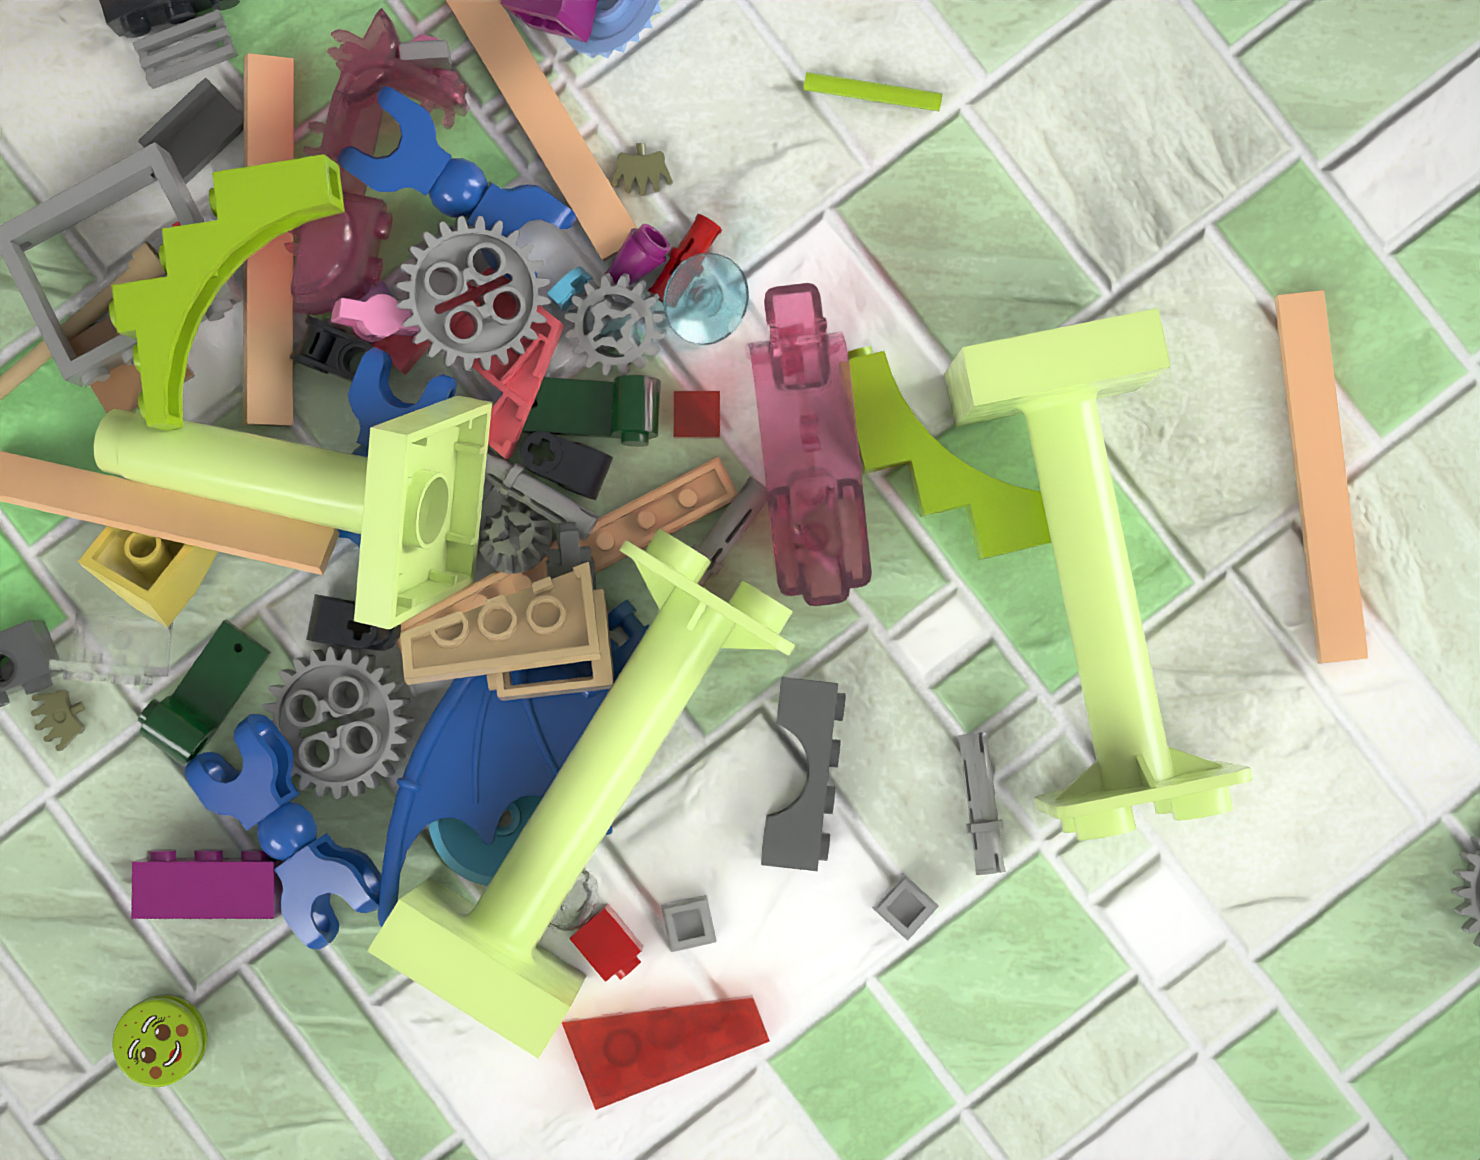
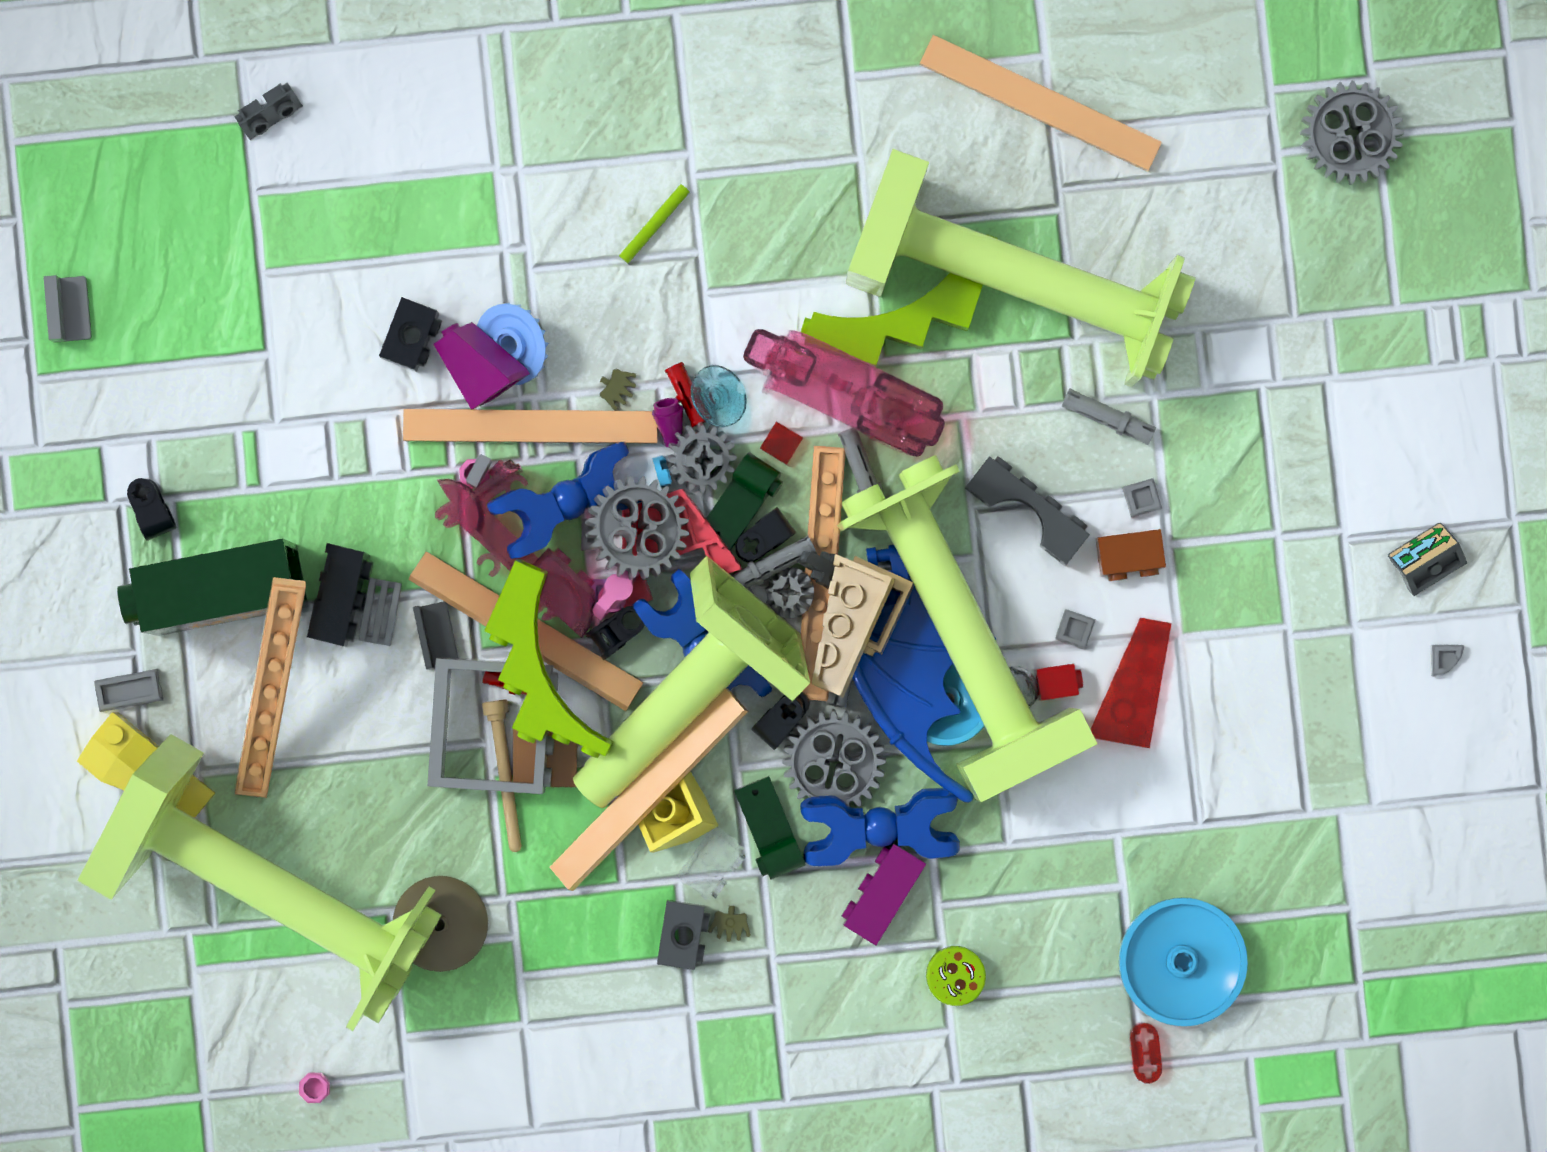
camera: 65 degrees left, 0 degrees up
none -> dark orange brick [1095,529,1166,581]

